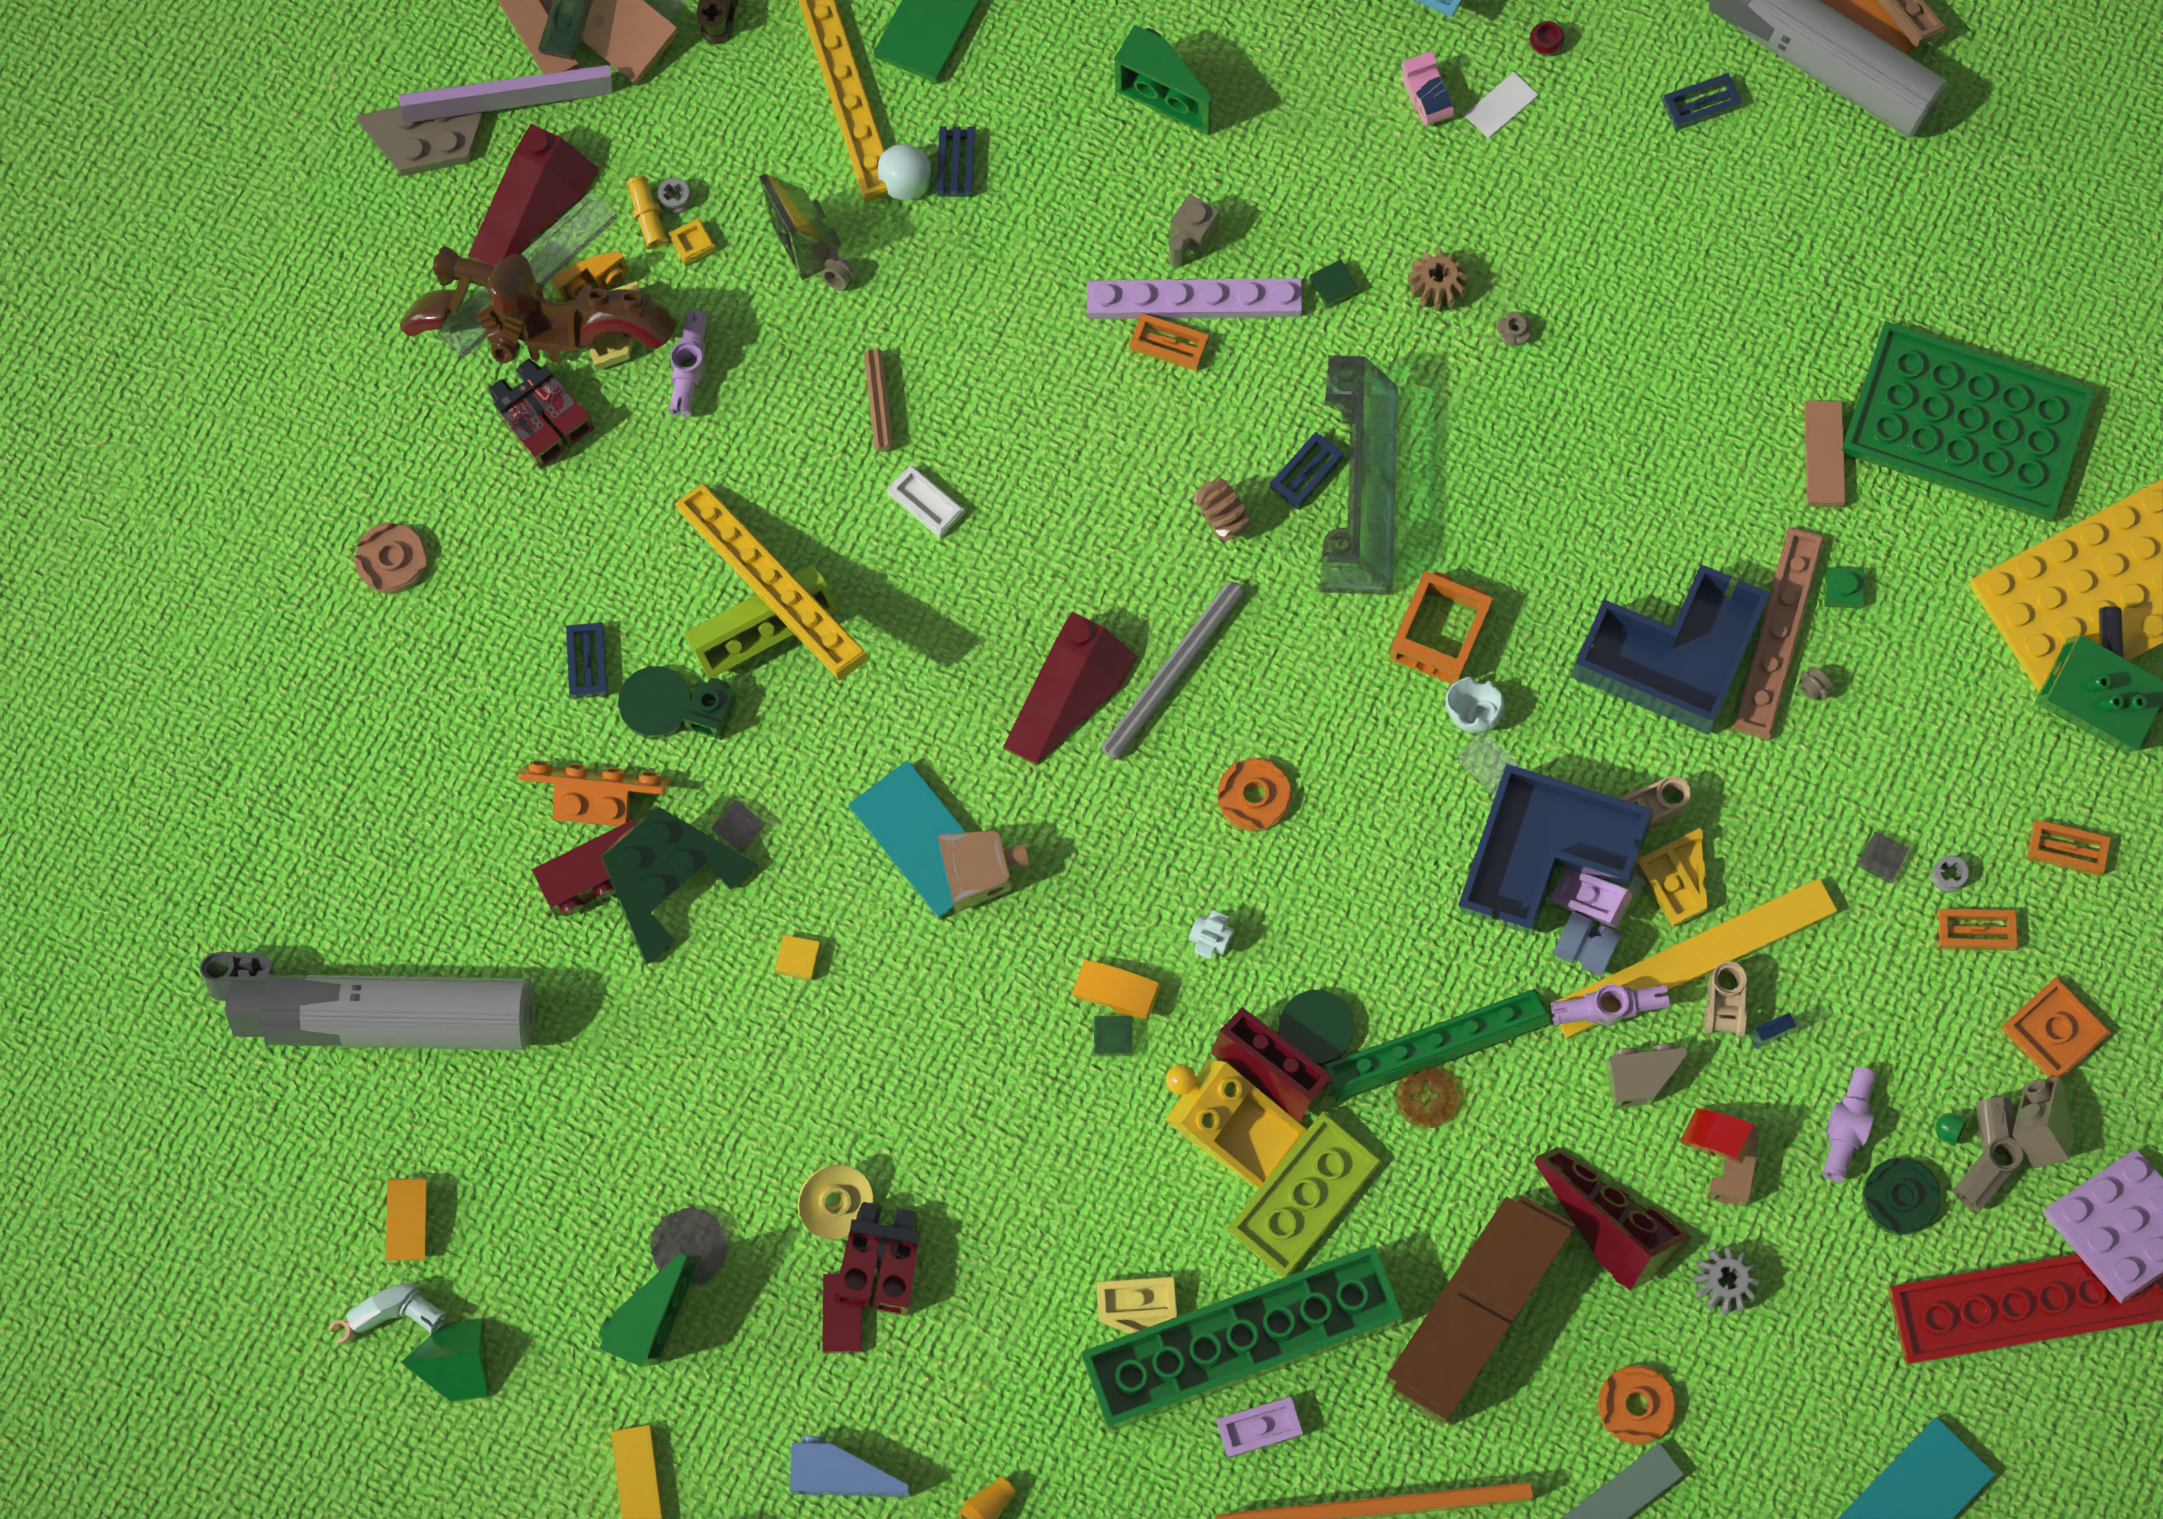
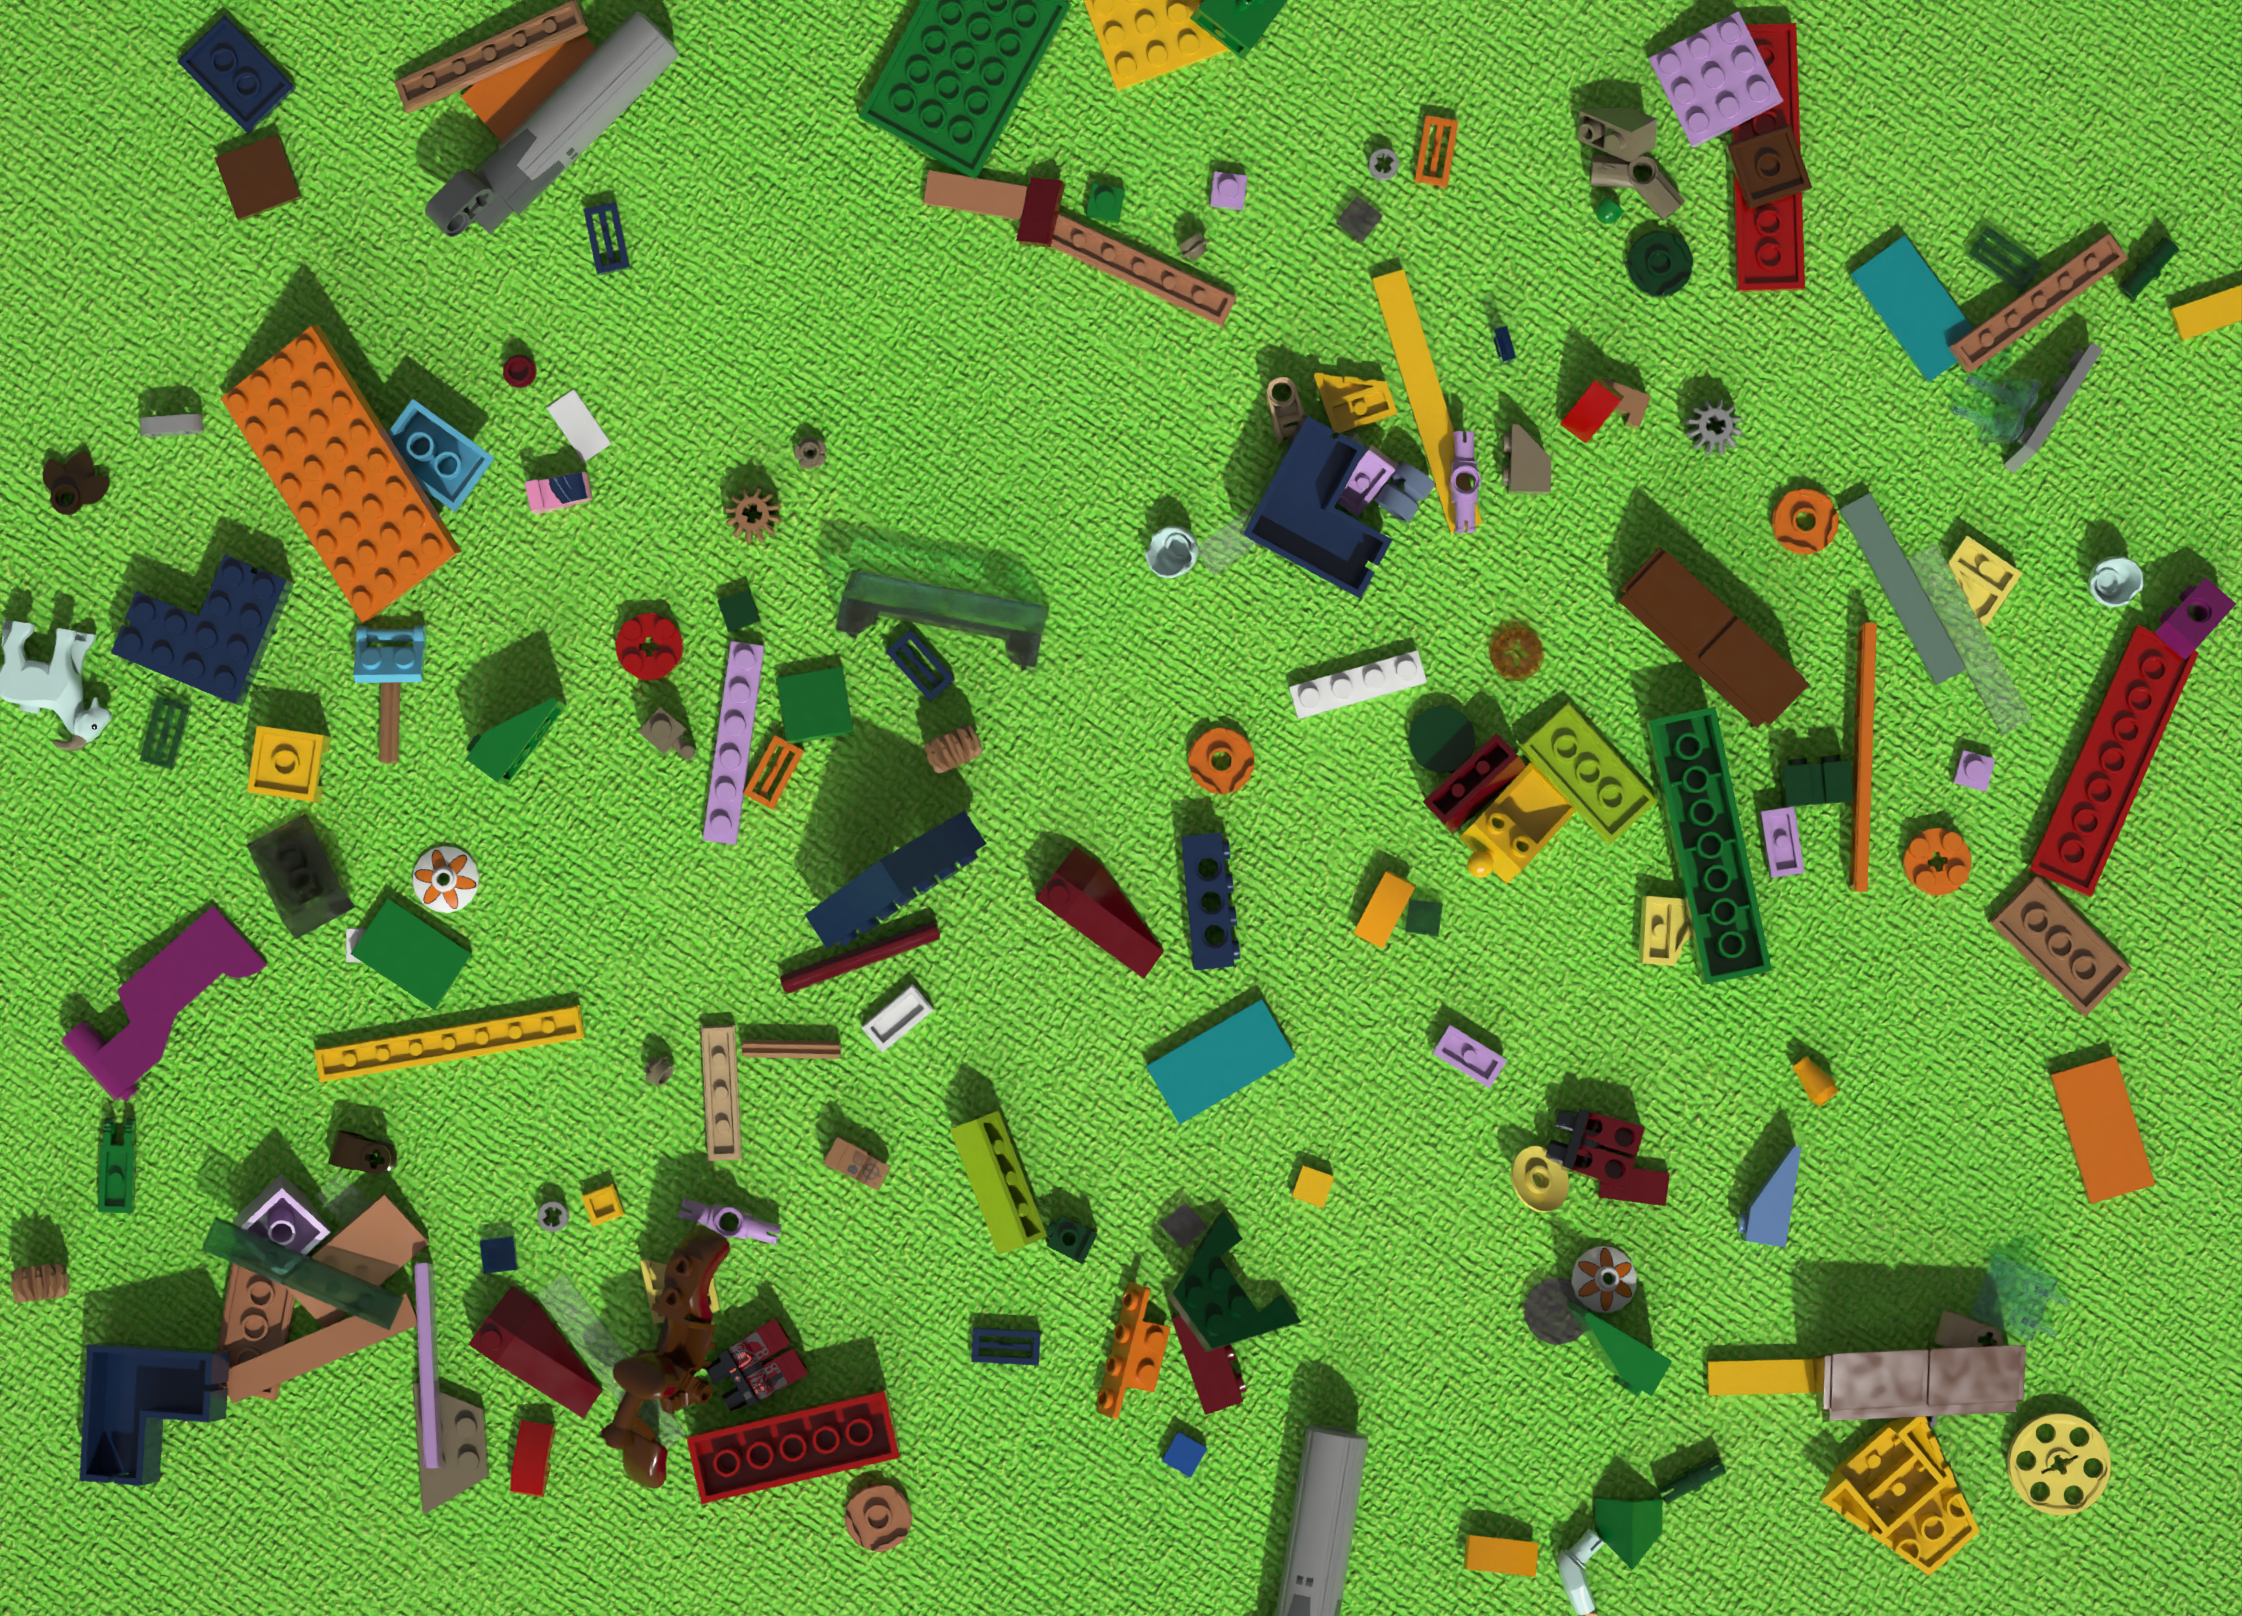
camera: 85 degrees left, 15 degrees up
light orange slope [550,251,629,303] -> none
dark green tile [618,666,692,739] -> none
yellow pin [626,176,668,250] -> none
yellow tile [674,483,869,681] -> none
clear smoke slope [759,173,841,280] -> none
light aqua hair [878,143,931,201] -> none
dark blue tile [936,126,975,197] -> none
medium nougat torso [937,831,1030,912] -> none
light grey axle [1102,581,1243,760] -> none
light aqua gear [1188,909,1234,960] -> none
green tile [1322,988,1550,1101] -> none
orange window [1389,570,1493,685] -> none
dark red wedge [1534,1147,1692,1291] -> none
dark blue piece [1571,564,1770,735] -> none
tan piece [1703,961,1747,1038] -> none
lavender pin [1822,1067,1877,1182] -> none
orange tile [2000,976,2111,1078] -> none
orange tile [2026,820,2111,876] -> none
none -> white dish [412,846,479,913]
none -> clear blue tile [480,1236,519,1274]
none -> red slope [510,1420,556,1497]
none -> red plate [616,613,684,681]
none -> red brick [686,1388,902,1504]
none -> tan tile [701,1025,742,1161]
none -> green tile [777,666,854,744]
none -> dark red axle [780,921,940,994]
none -> dark blue brick [805,810,987,948]
none -> medium nougat leg [823,1136,891,1190]
none -> dark red tile [1016,177,1065,248]
none -> blue tile [1161,1431,1207,1478]
none -> dark blue brick [1181,832,1240,970]
none -> lavender plate [1210,171,1247,211]
none -> white plate [1289,650,1427,720]
none -> lavender plate [1432,1025,1507,1089]
none -> white dish [1571,1246,1637,1313]
none -> dark green pin [1657,1454,1727,1505]
none -> reddish brown tile [1726,124,1812,211]
none -> dark green brick [1778,755,1854,807]

